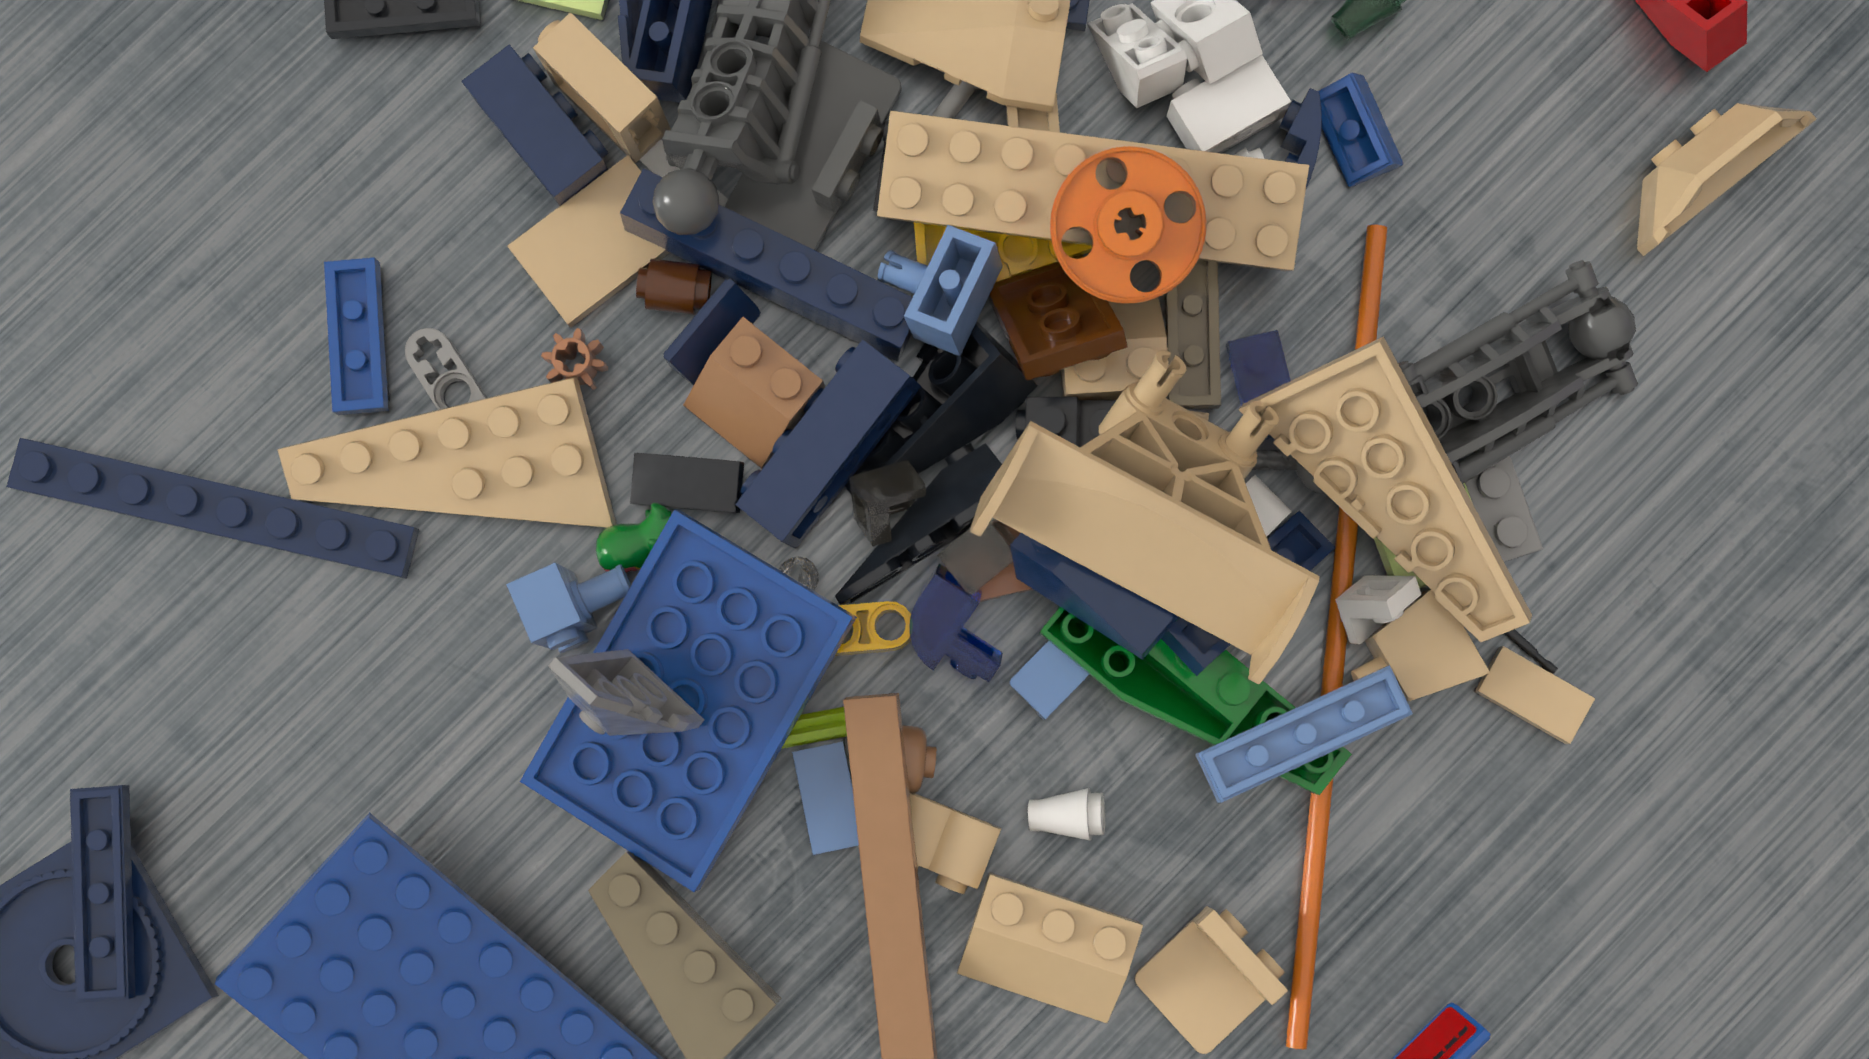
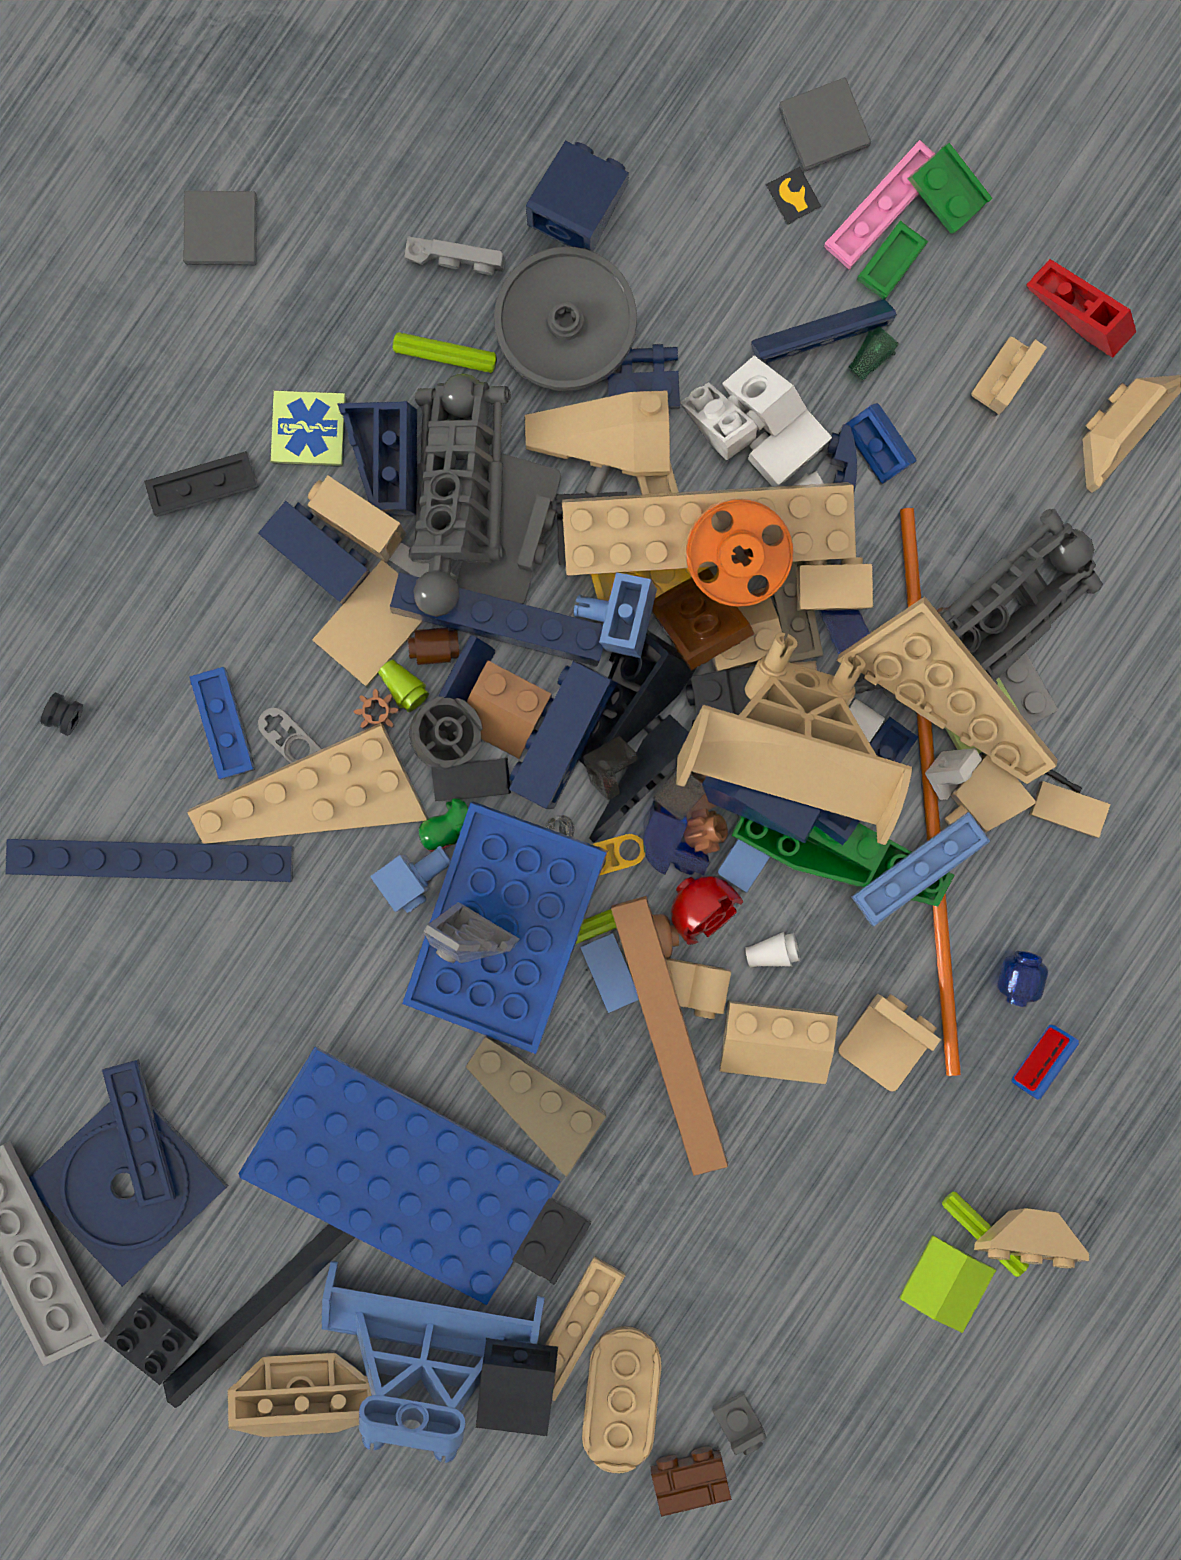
camera: 20 degrees left, 5 degrees up
none -> black wheel [40,692,83,736]
none -> lime cone [378,659,429,712]
none -> dark grey cylinder [409,696,482,769]
none -> red cylinder [670,876,743,945]
none -> nougat gear [683,808,728,854]
none -> tan brick [796,557,873,611]
none -> tan bracket [971,337,1047,414]
none -> clear blue head [997,951,1048,1007]

